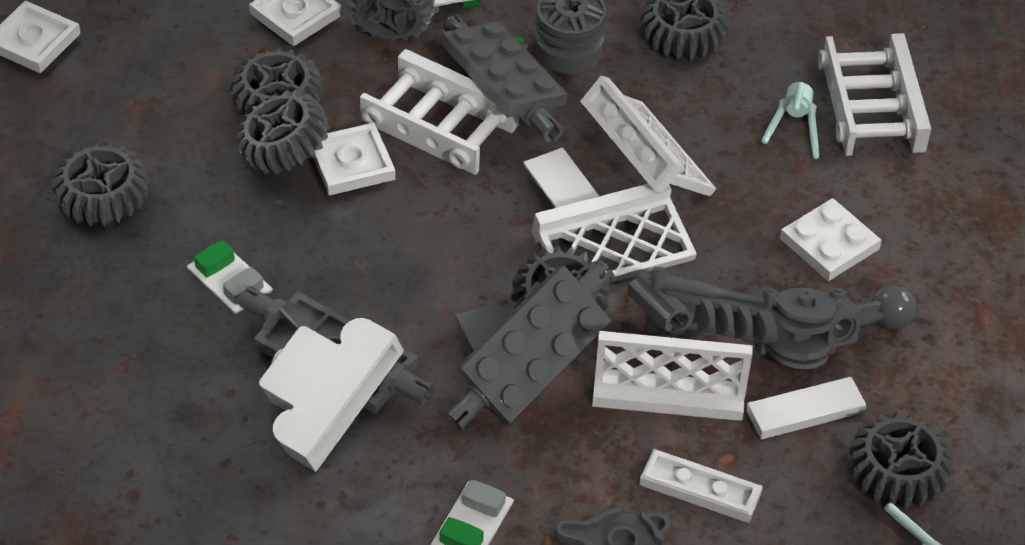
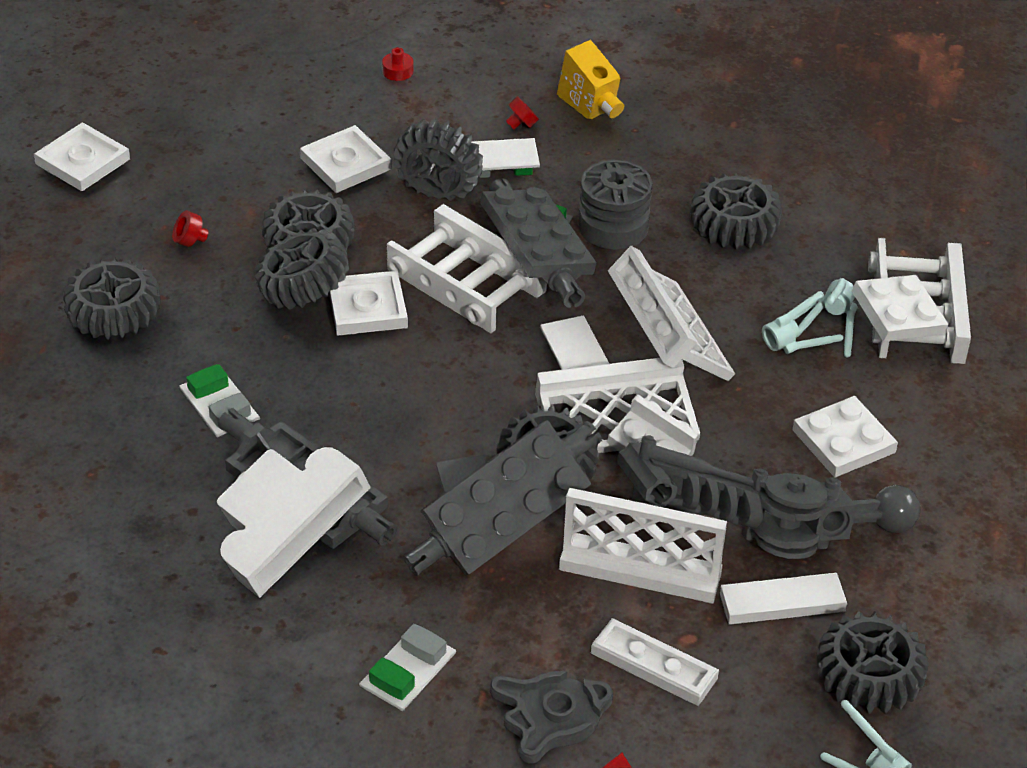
camera: 10 degrees right, 5 degrees down
none -> red tile [172,210,209,247]
none -> white bracket [607,395,698,456]
none -> light aqua plant [762,291,843,354]
none -> white plate [852,275,949,342]

